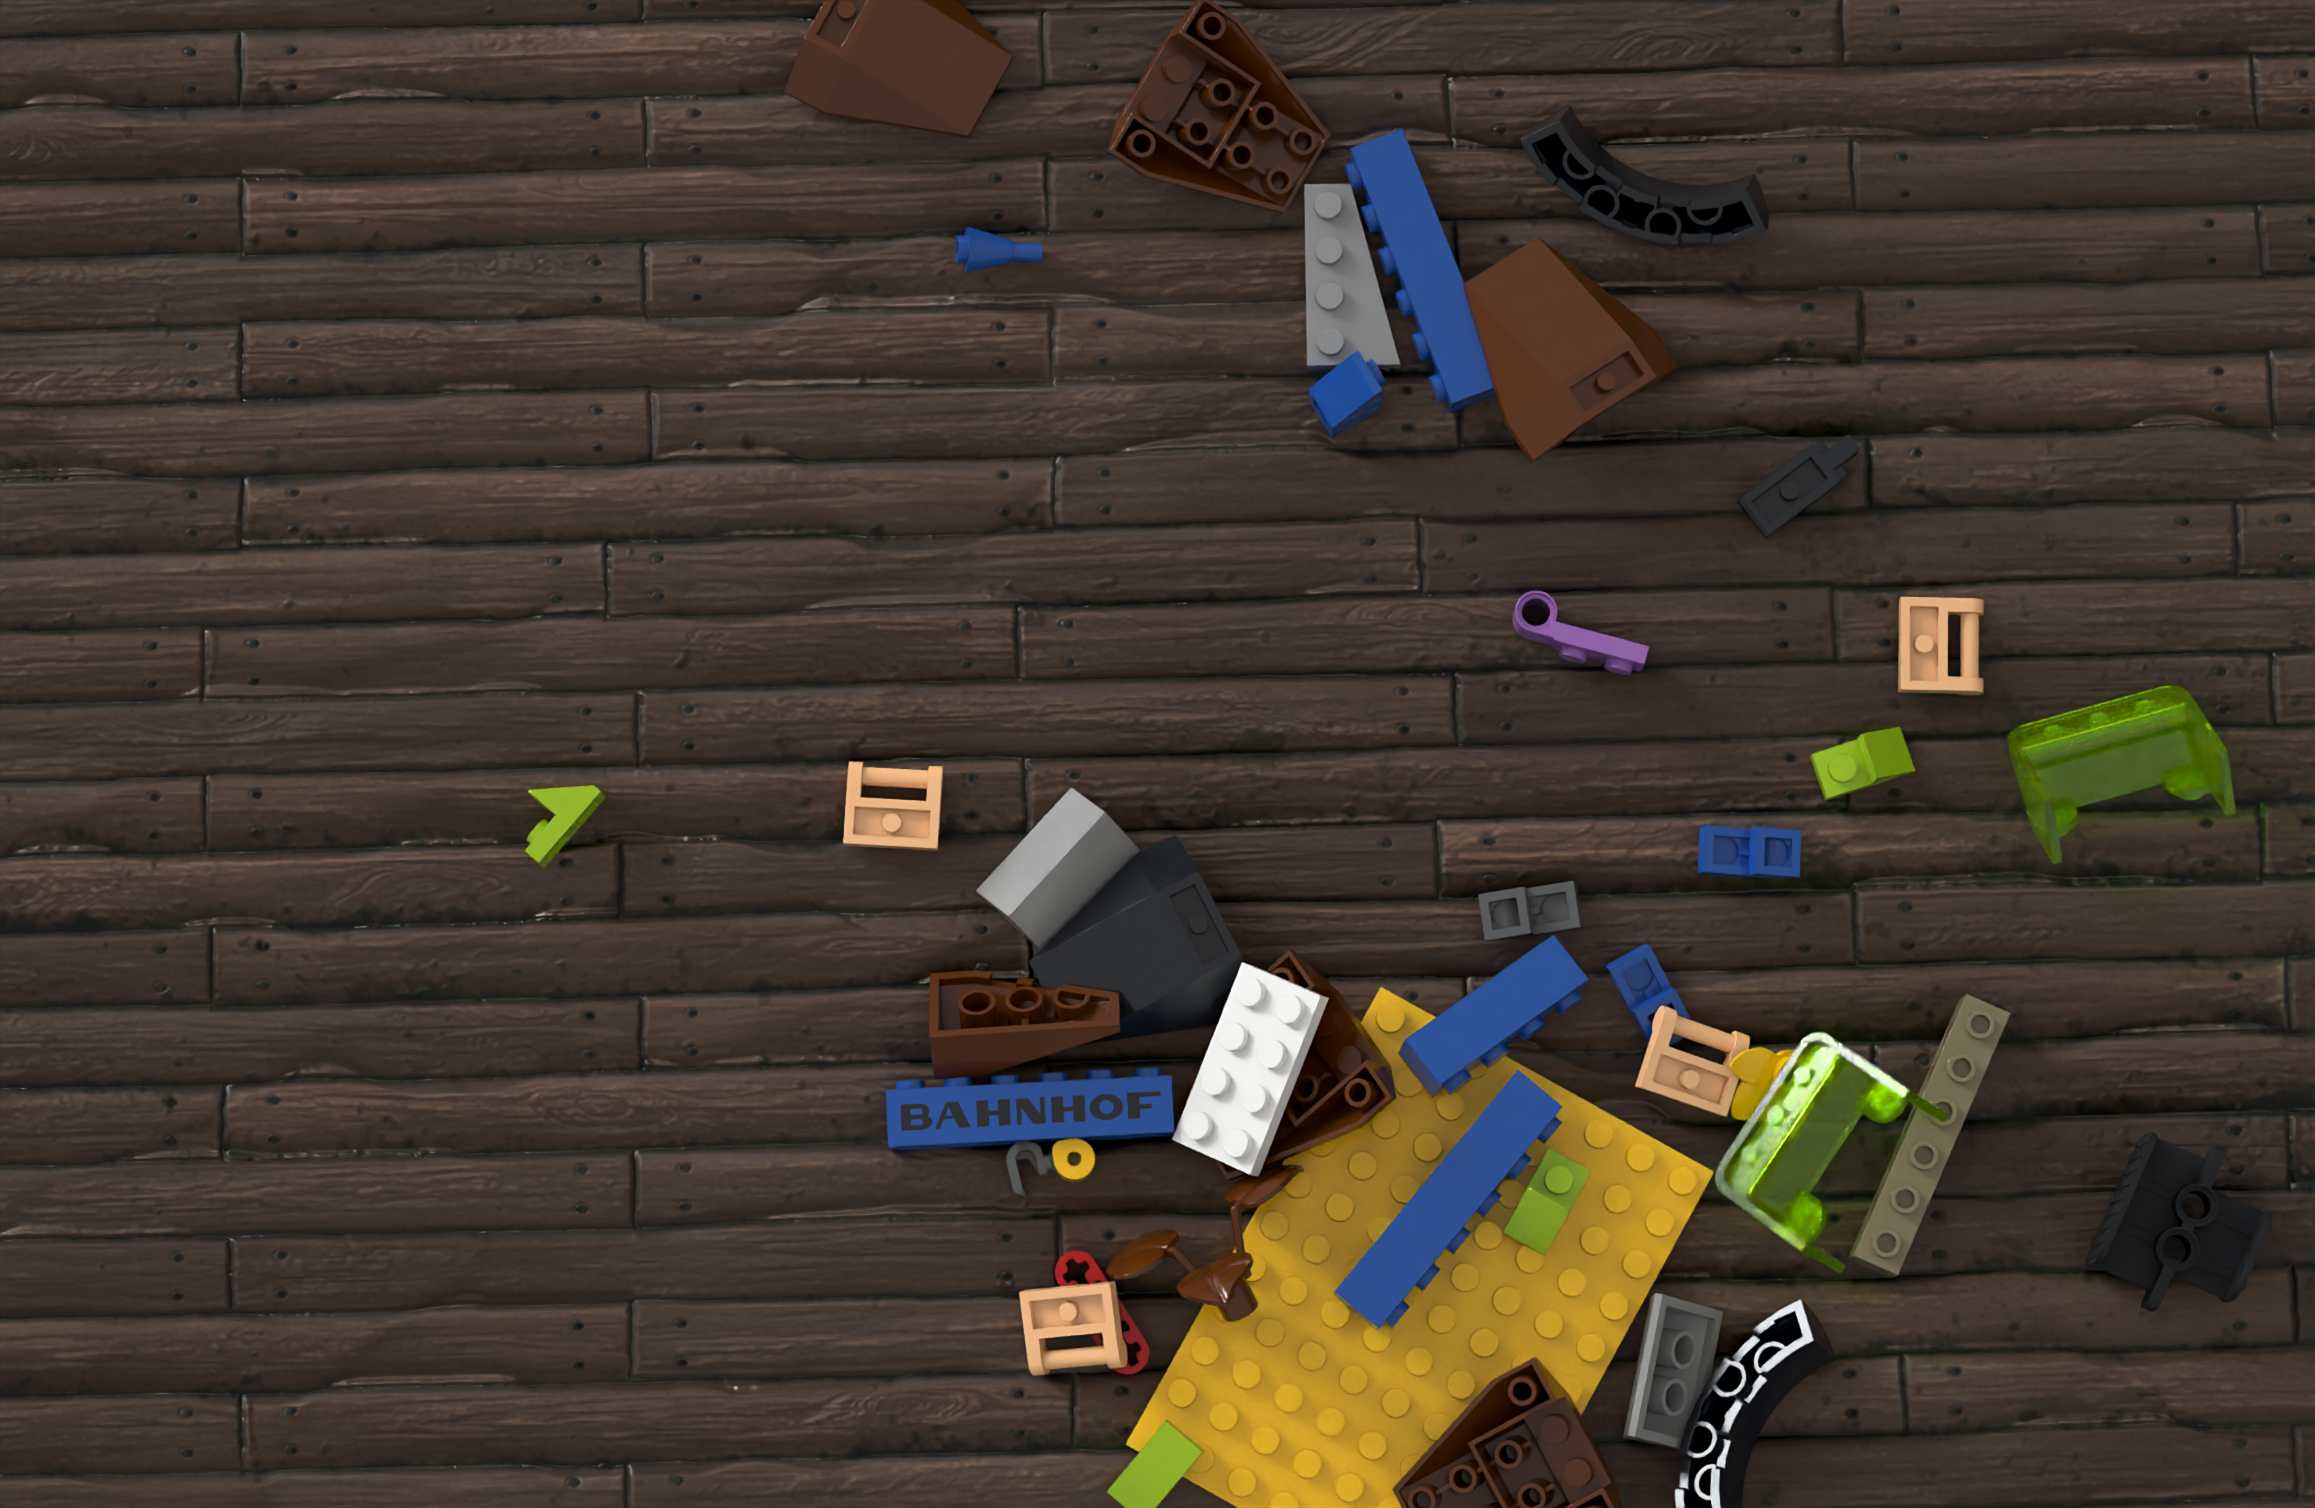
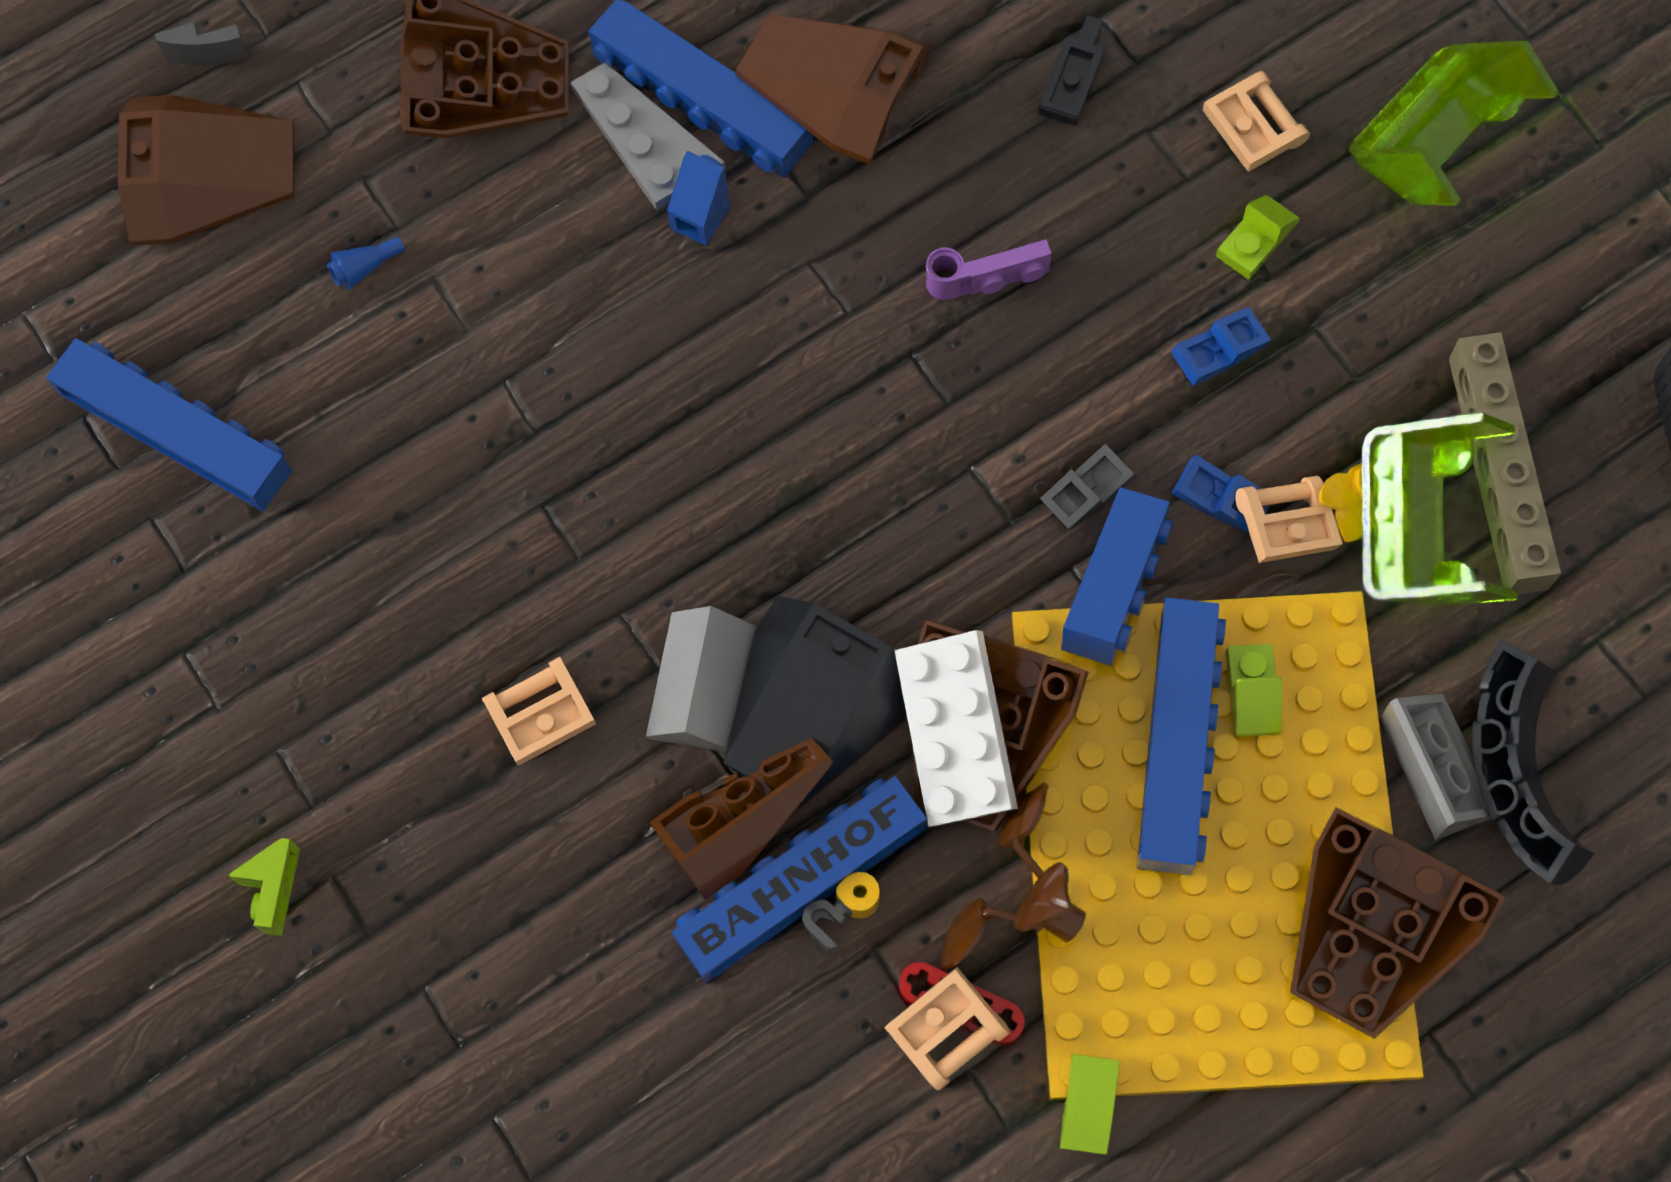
camera: 30 degrees left, 10 degrees down
none -> blue brick [46,338,292,512]

